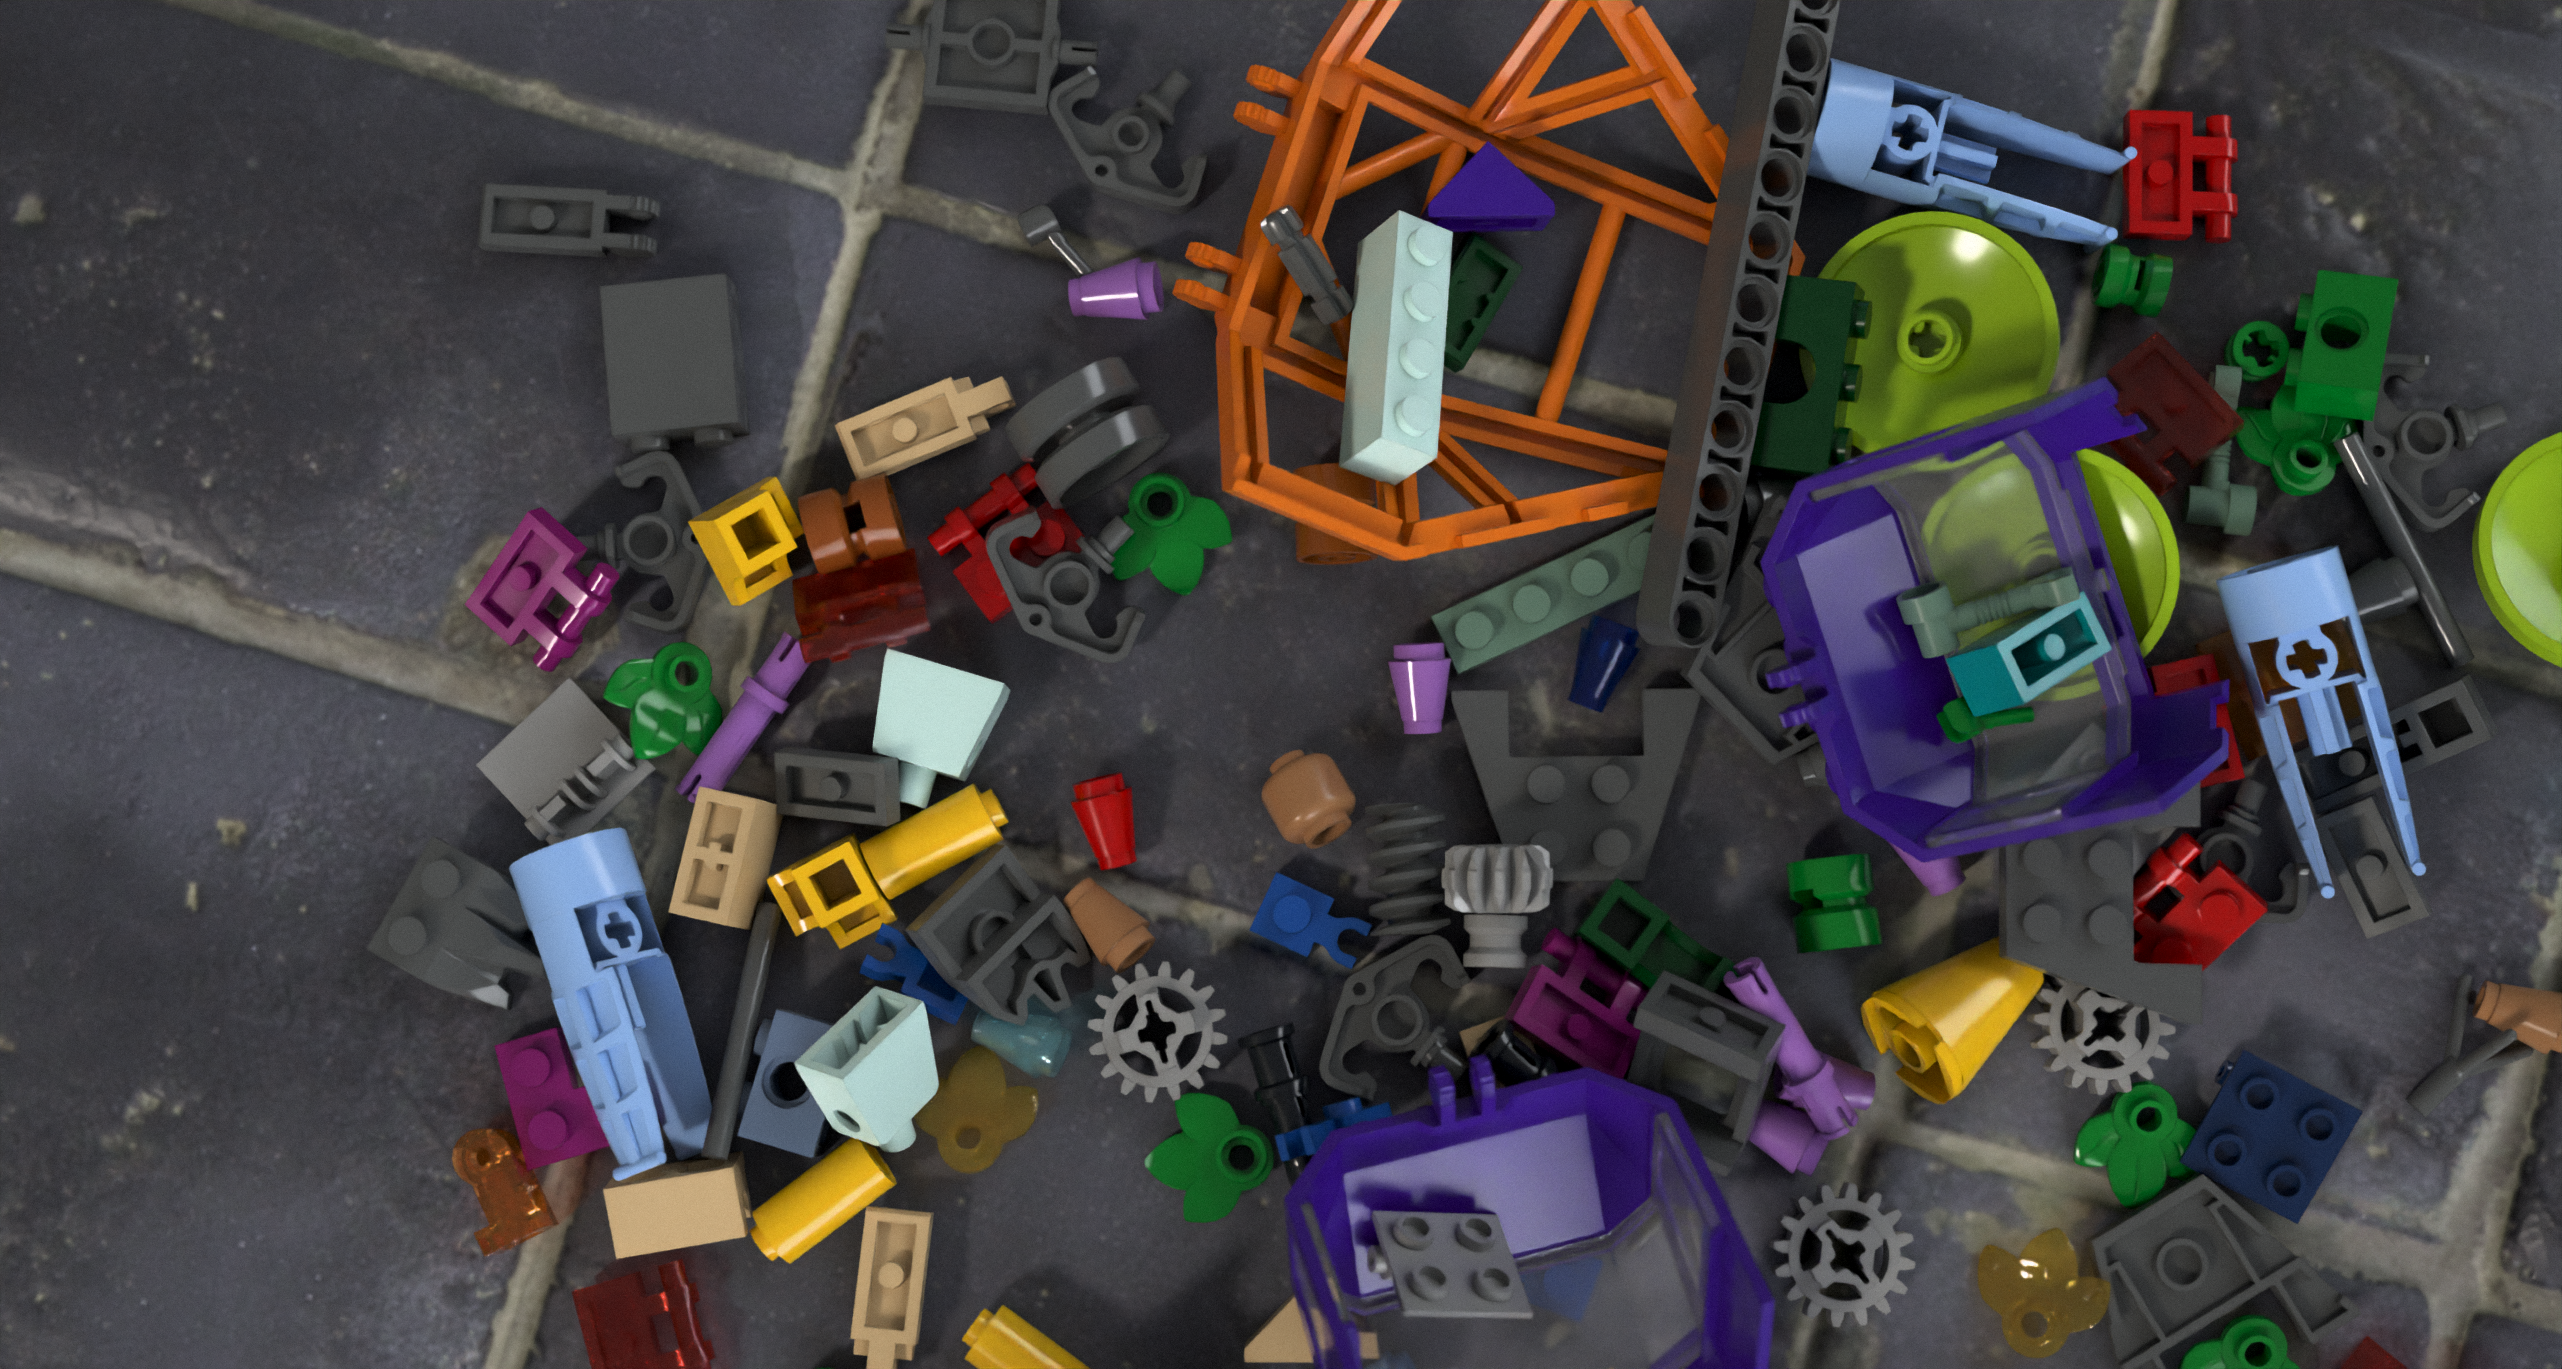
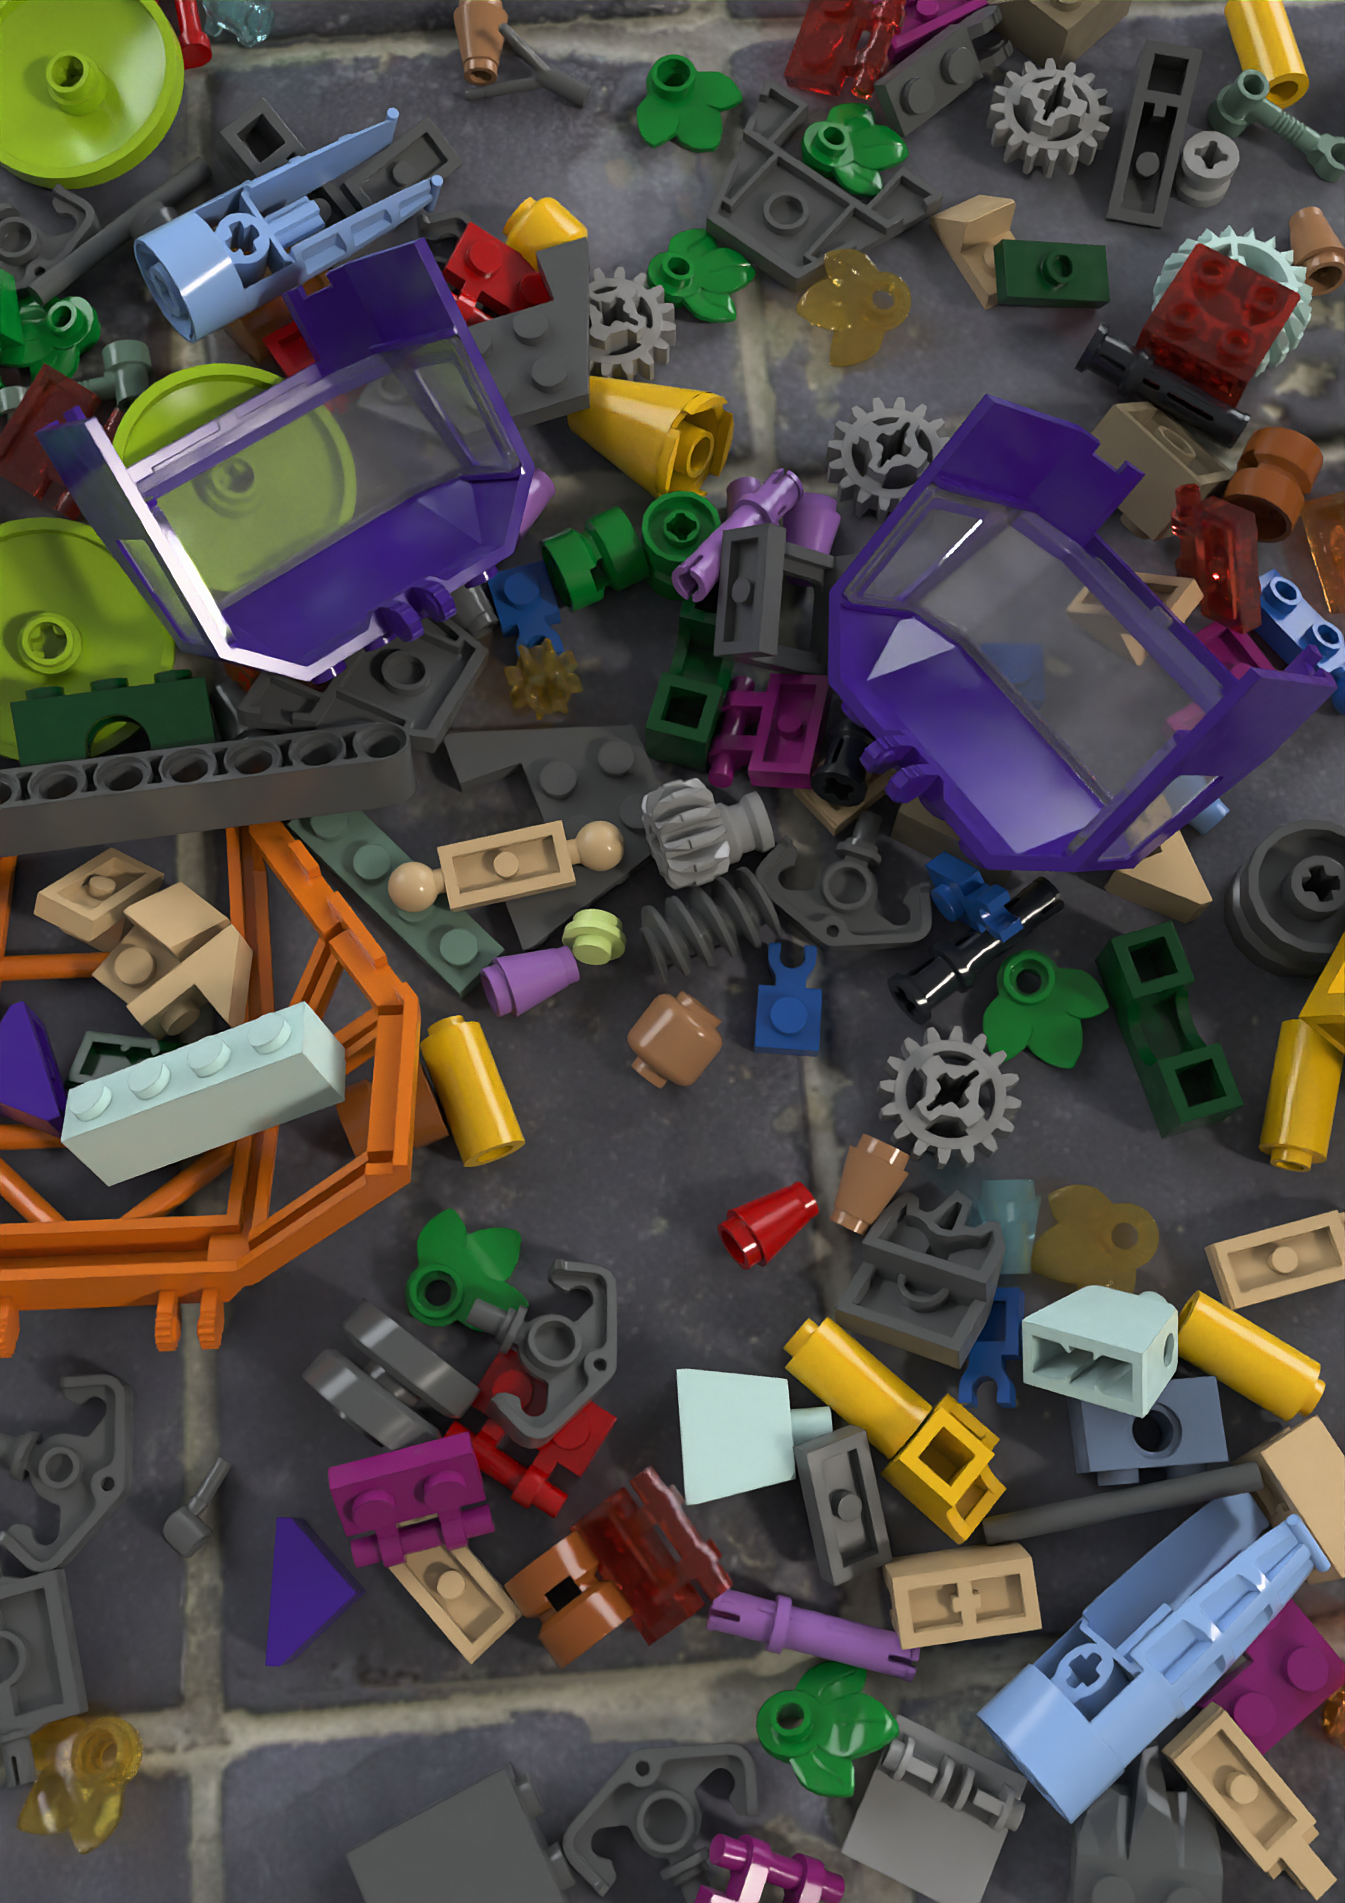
camera: 115 degrees left, 10 degrees down
yellow brick [688,476,804,606] -> none
medium lavender cone [1068,257,1164,320] -> none
dark grey axle [1260,205,1354,325] -> none
light grey hinge [1367,1211,1533,1318] -> none
clear blue cone [1567,614,1641,713] -> none
sand green brick [1896,567,2081,658] -> none
green hand [1936,696,2034,744] -> none
teal slope [1946,591,2112,717] -> none
dark blue hinge [2179,1049,2363,1224] -> none
none -> clear yellow plate [17,1715,143,1855]
none -> tan slope [34,847,164,952]
none -> tan slope [92,882,231,1004]
none -> tan slope [126,923,253,1040]
none -> dark purple slope [265,1517,366,1666]
none -> magenta plate [328,1431,495,1568]
none -> tan plate [388,820,625,913]
none -> yellow brick [419,1015,526,1167]
none -> blue plate [487,560,566,673]
none -> yellow head [502,197,588,272]
none -> clear yellow gear [504,638,583,720]
none -> yellowish green plate [562,909,626,965]
none -> green plate [637,54,743,153]
none -> green wheel [641,491,721,601]
none -> dark green arch [1095,920,1244,1139]
none -> tan hinge [1161,1702,1337,1901]

